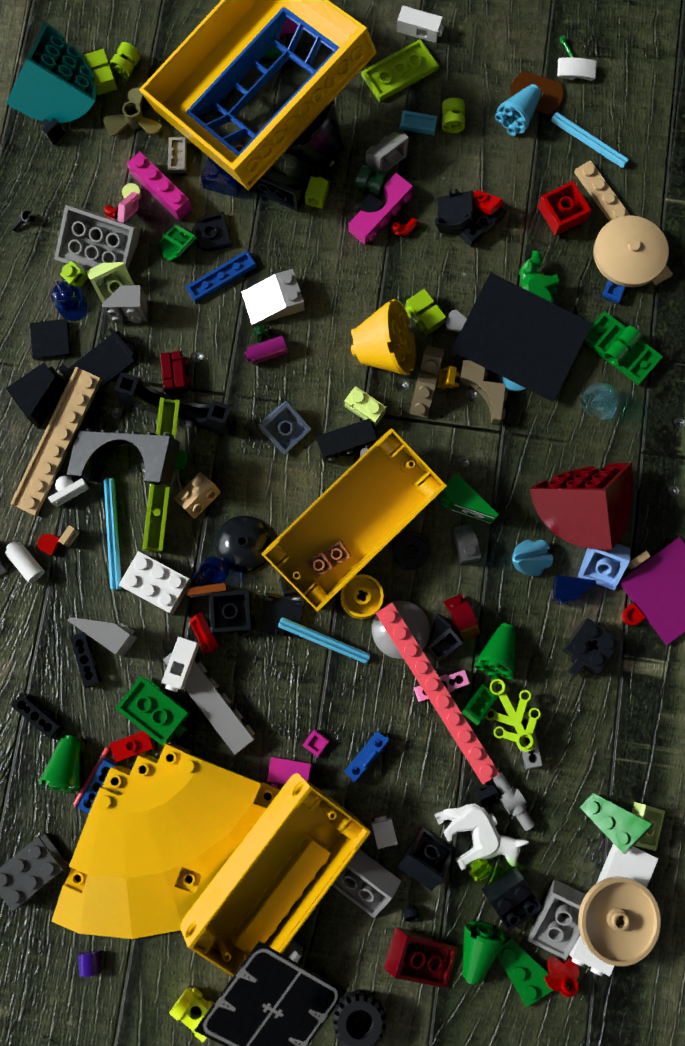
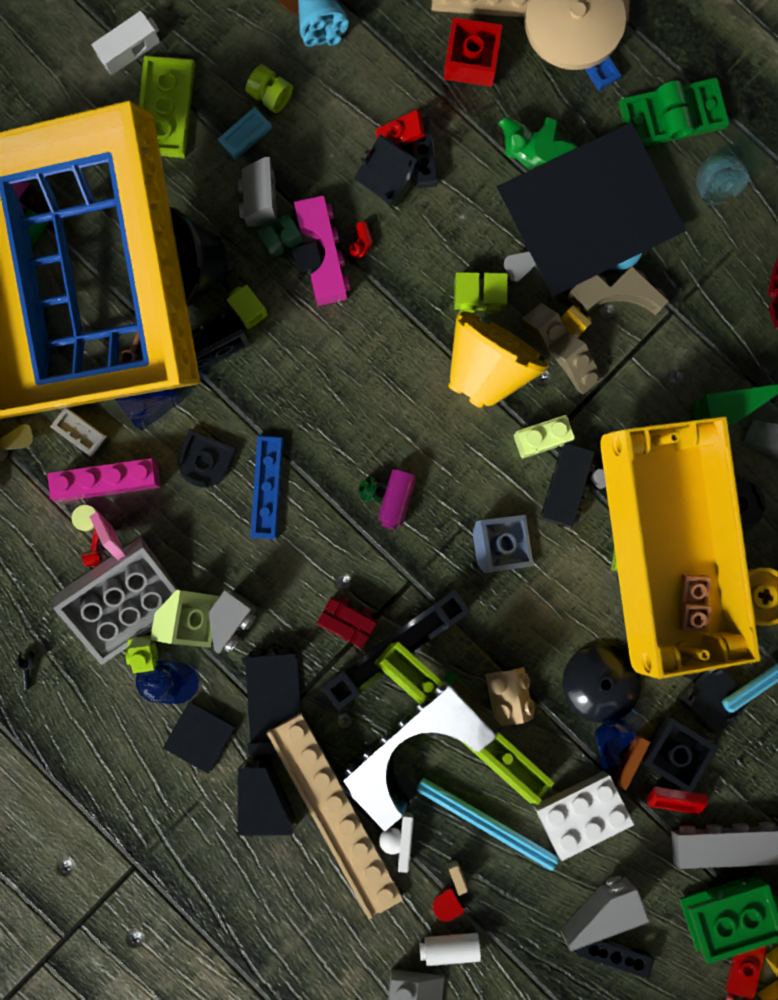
camera: 55 degrees left, 5 degrees up
green slope [159,224,196,261] -> none
white brick [161,637,200,692] -> none
light grey slope [241,269,305,326] -> none

